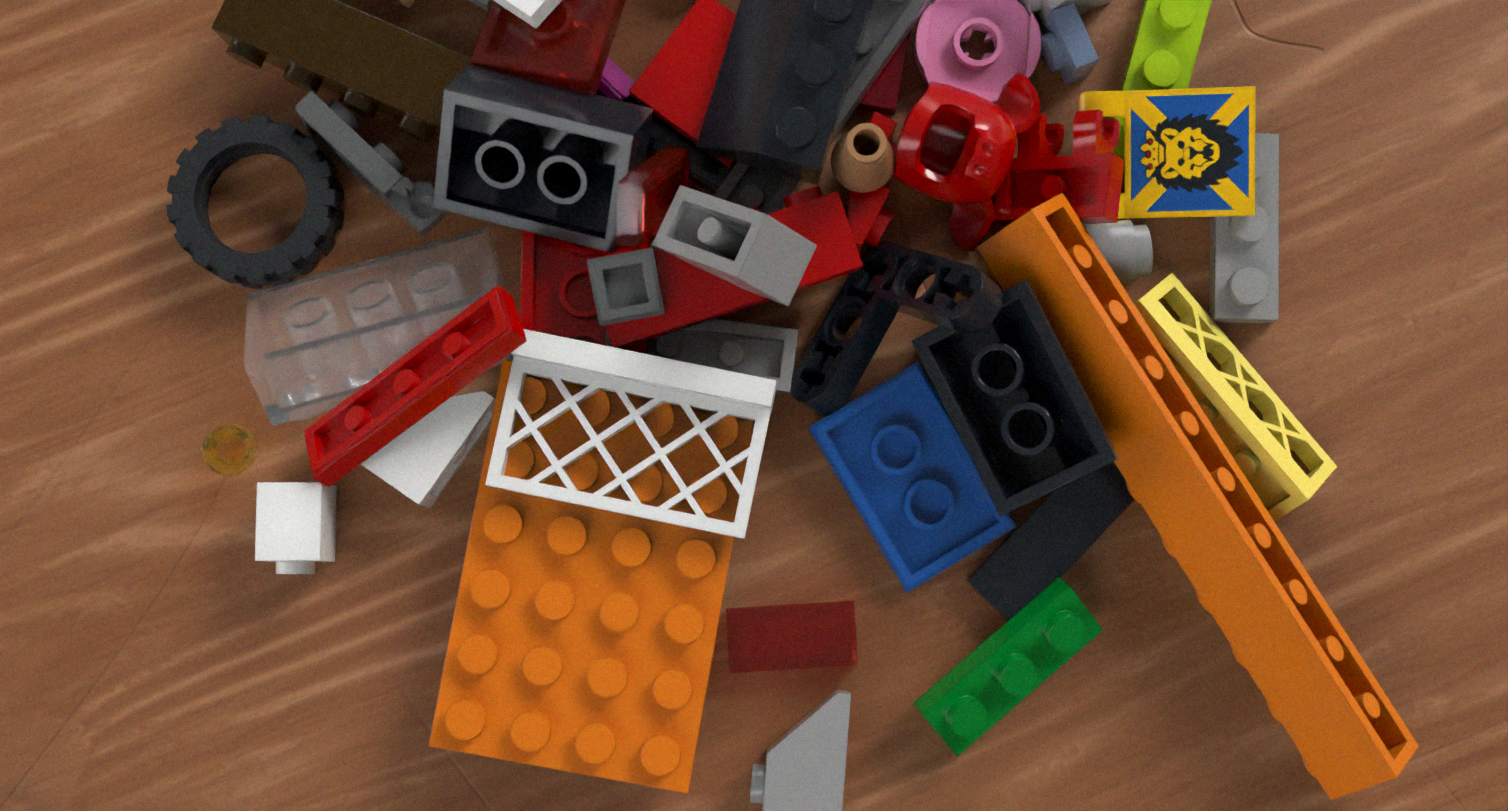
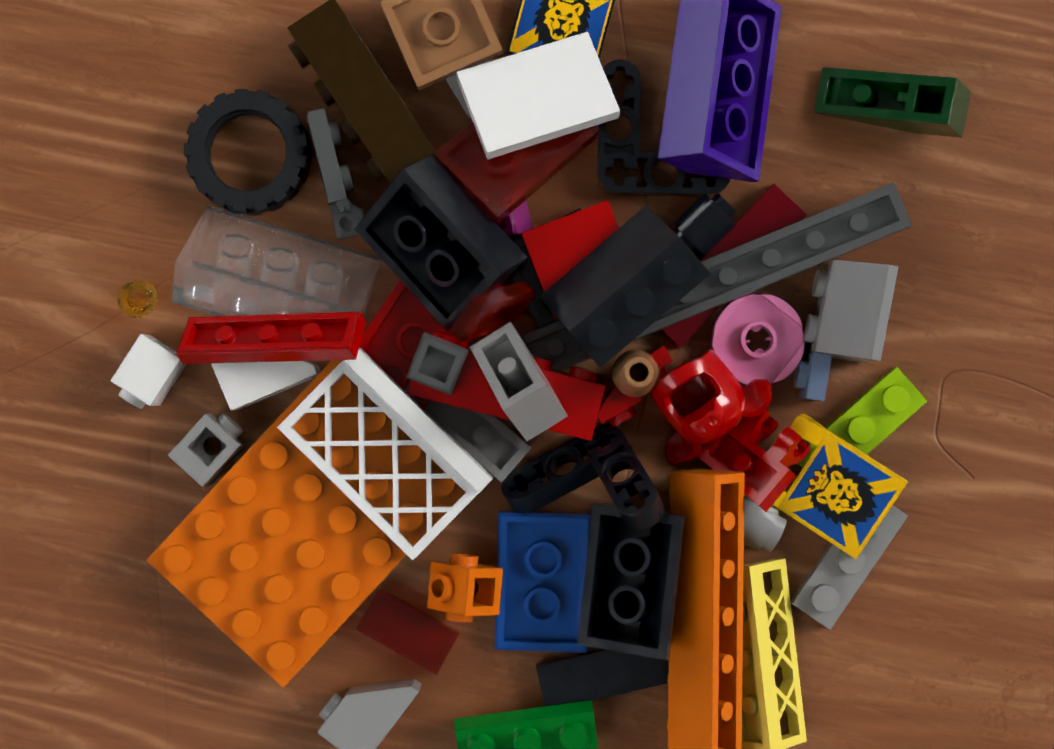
camera: 25 degrees right, 5 degrees up
none -> light grey brick [168,413,246,487]
none -> orange brick [427,553,503,622]

